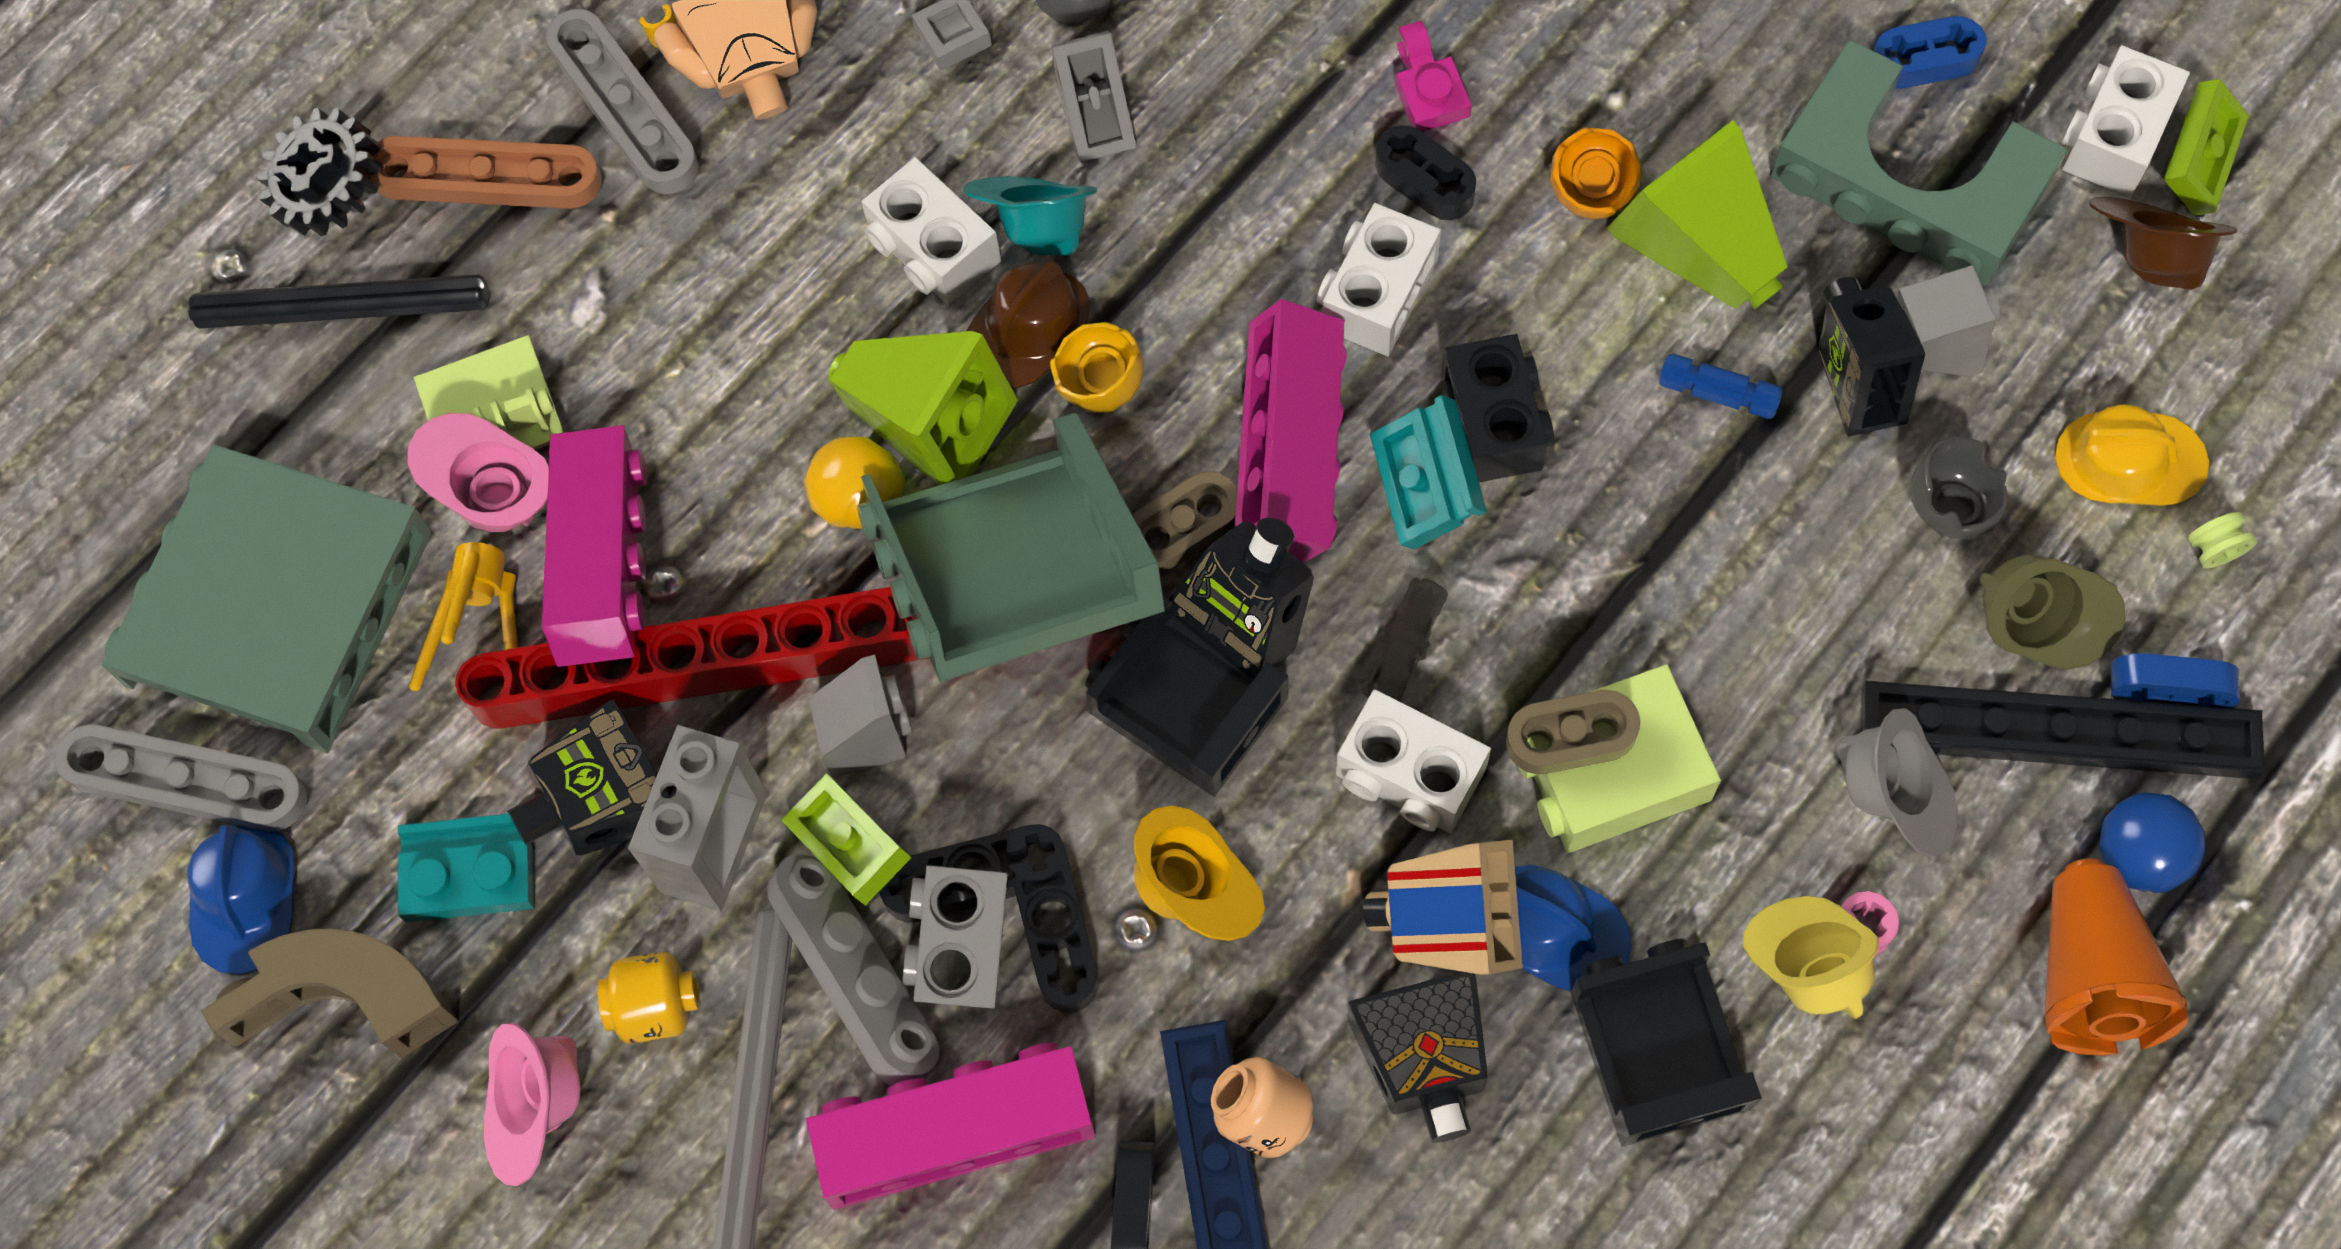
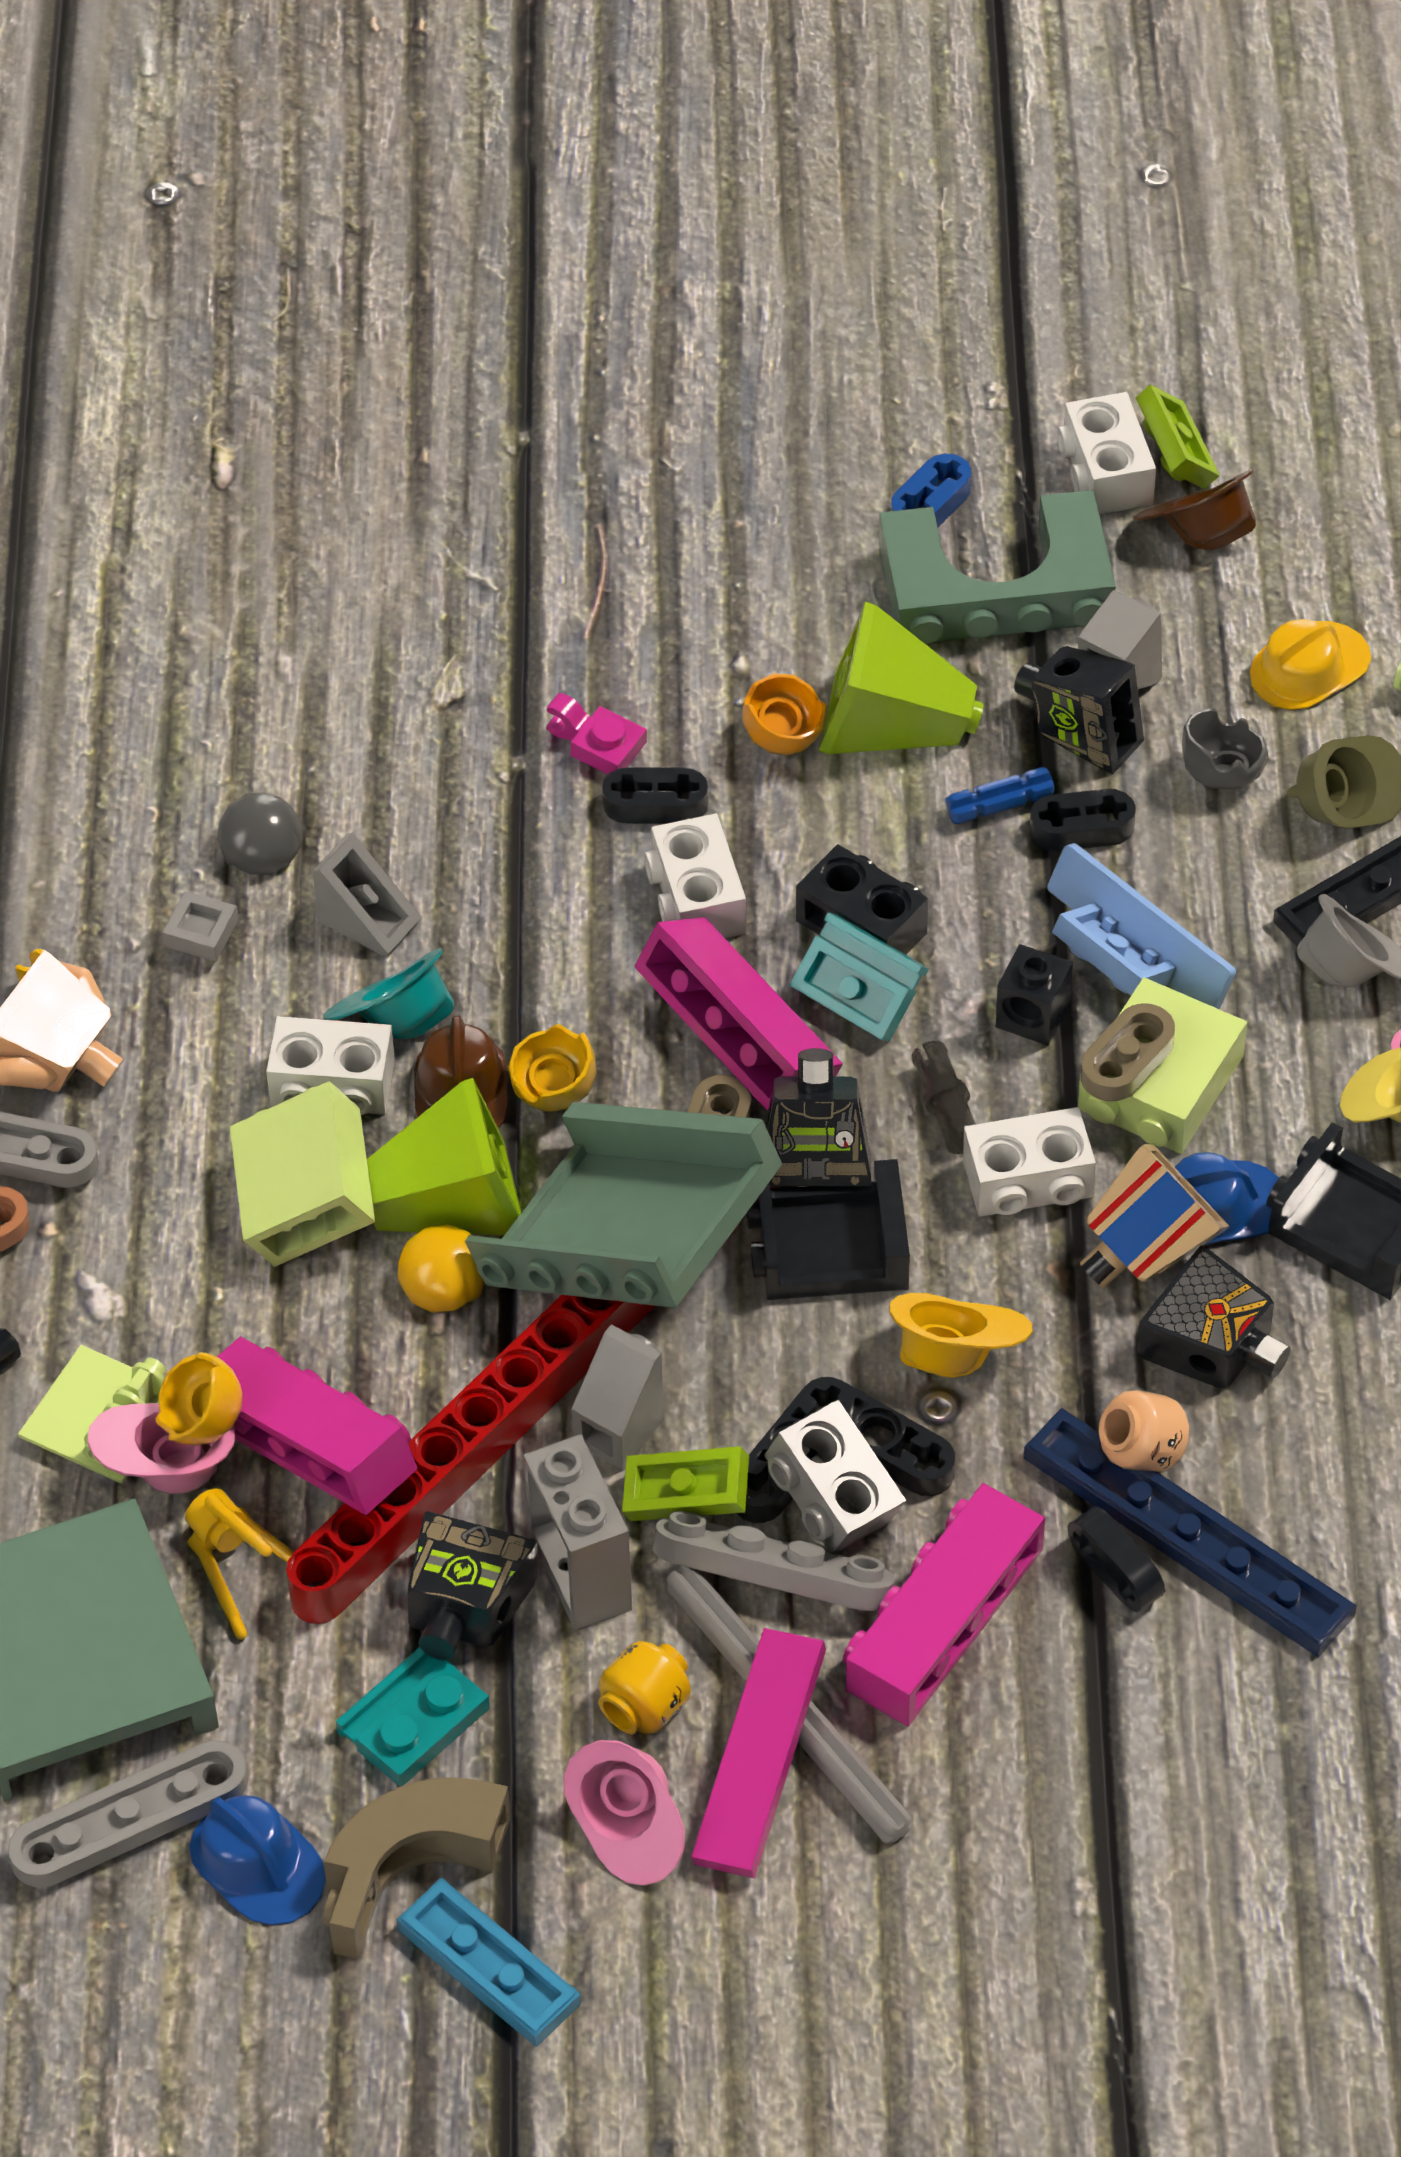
camera: 45 degrees left, 15 degrees down
none -> yellow hair [155,1352,243,1446]
none -> yellowish green brick [230,1081,375,1267]
none -> dark azure tile [396,1877,581,2047]
none -> dark pink tile [691,1628,826,1879]
none -> black brick [995,944,1073,1046]
none -> black beam [1029,789,1136,851]
none -> light blue bracket [1047,843,1236,1009]

